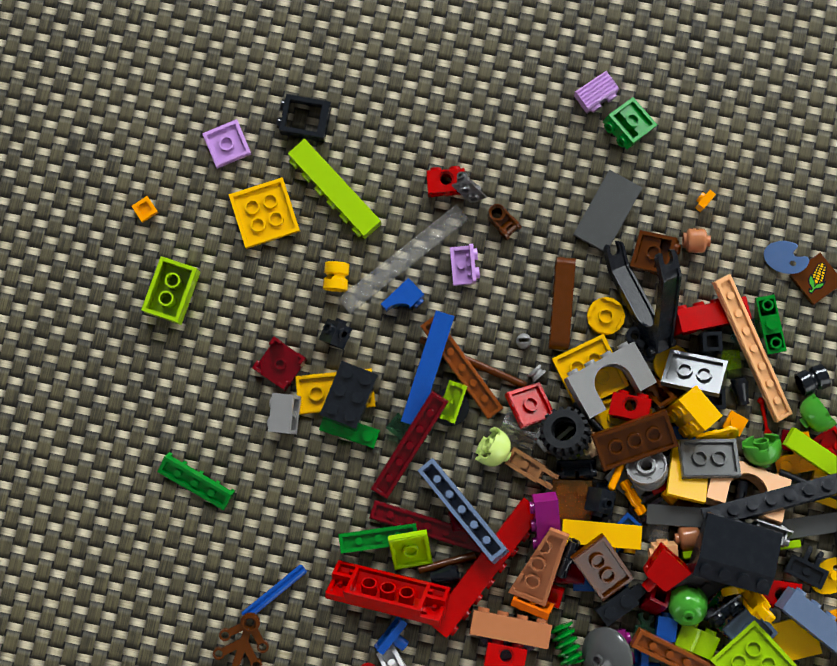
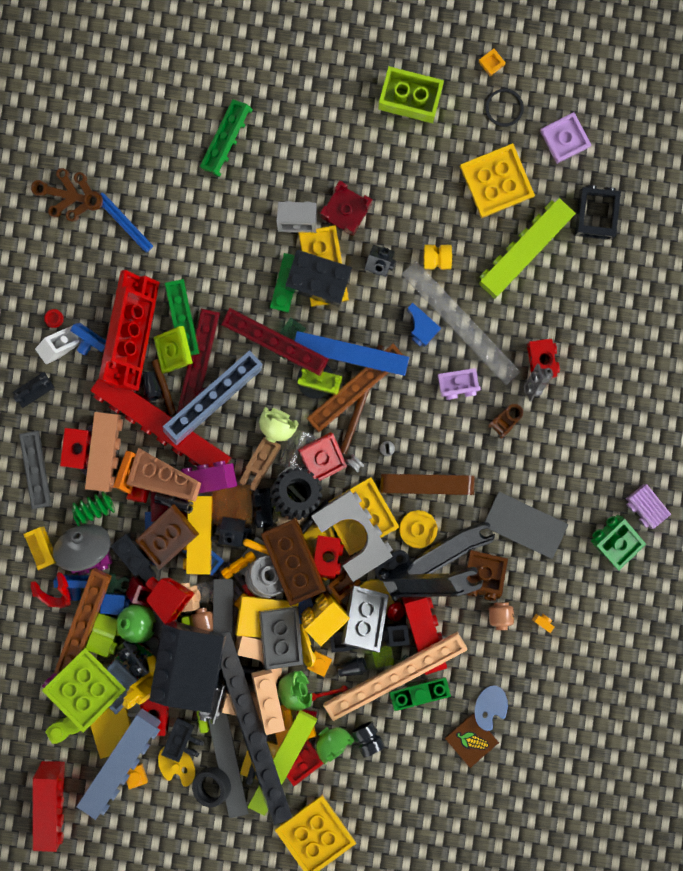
camera: 85 degrees right, 5 degrees up
none -> light nougat arch [251,670,285,735]
none -> red plate [387,602,405,621]
none -> black piece [486,89,524,127]

